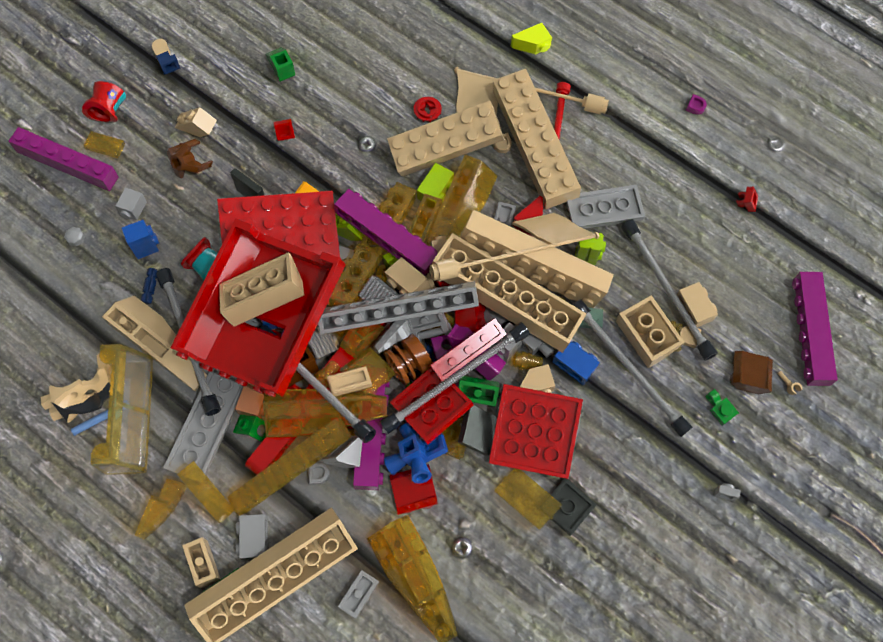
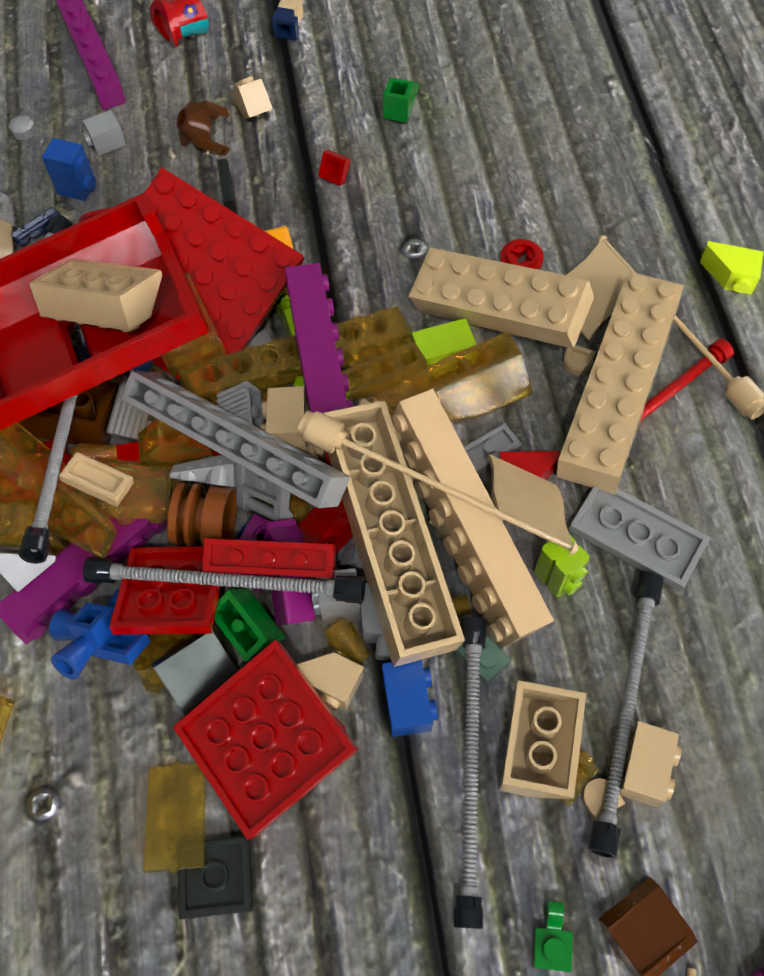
camera: 45 degrees right, 5 degrees down
clear yellow tile [84,131,125,158] -> none
red slope [390,464,438,515] -> none

